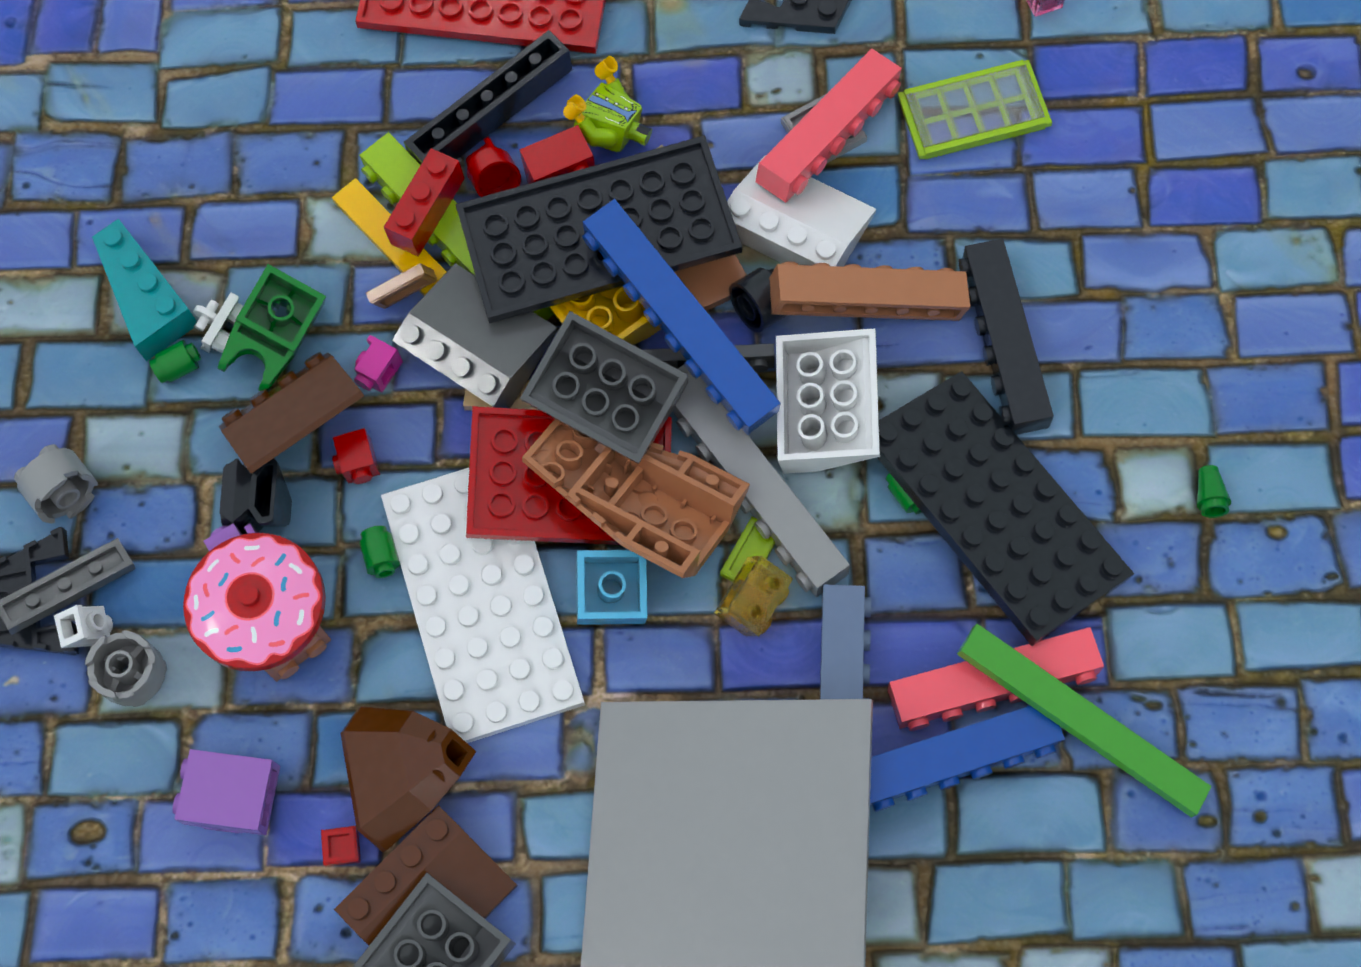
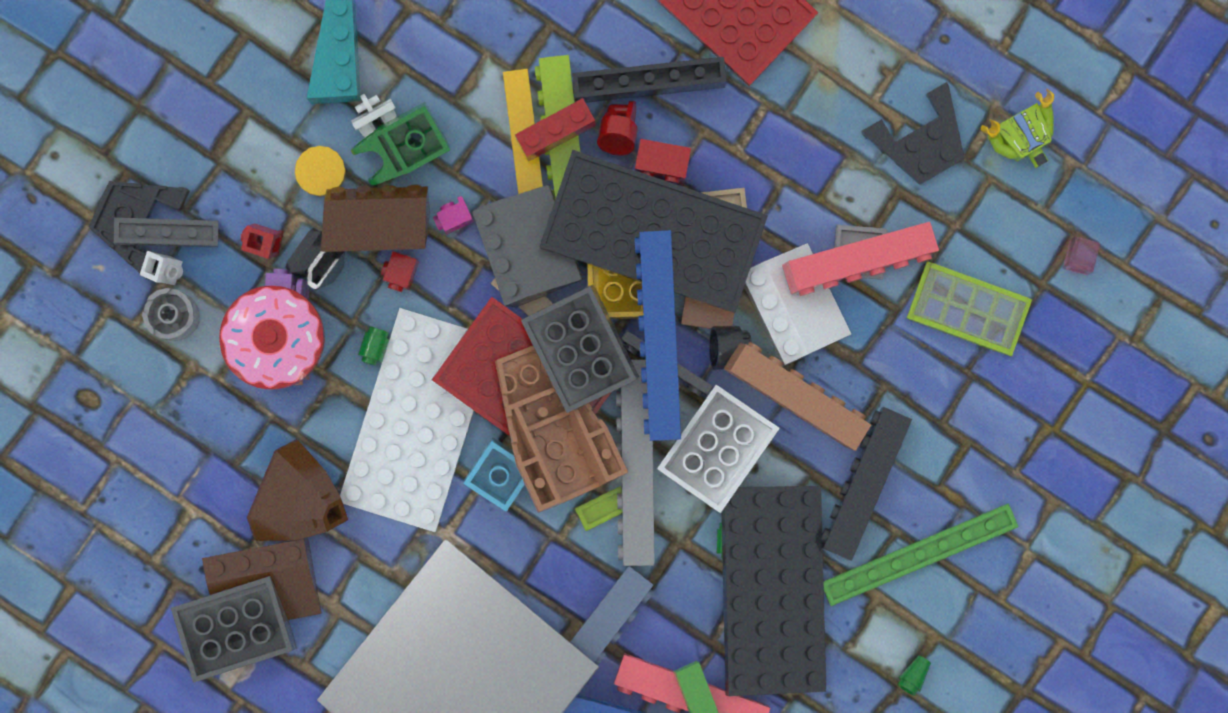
camera: 30 degrees right, 15 degrees up
light grey brick [14,444,98,524] -> none
green brick [149,340,201,384] -> none
medium lavender brick [173,749,281,836] -> none
red tile [321,826,361,867] -> none
medium nougat tile [366,263,437,309] -> none
lime torso [563,56,652,152] -> none
clear yellow brick [714,556,793,636] -> none
none -> red brick [241,223,284,259]
none -> yellow tile [295,146,346,197]
none -> bright green tile [824,503,1019,606]

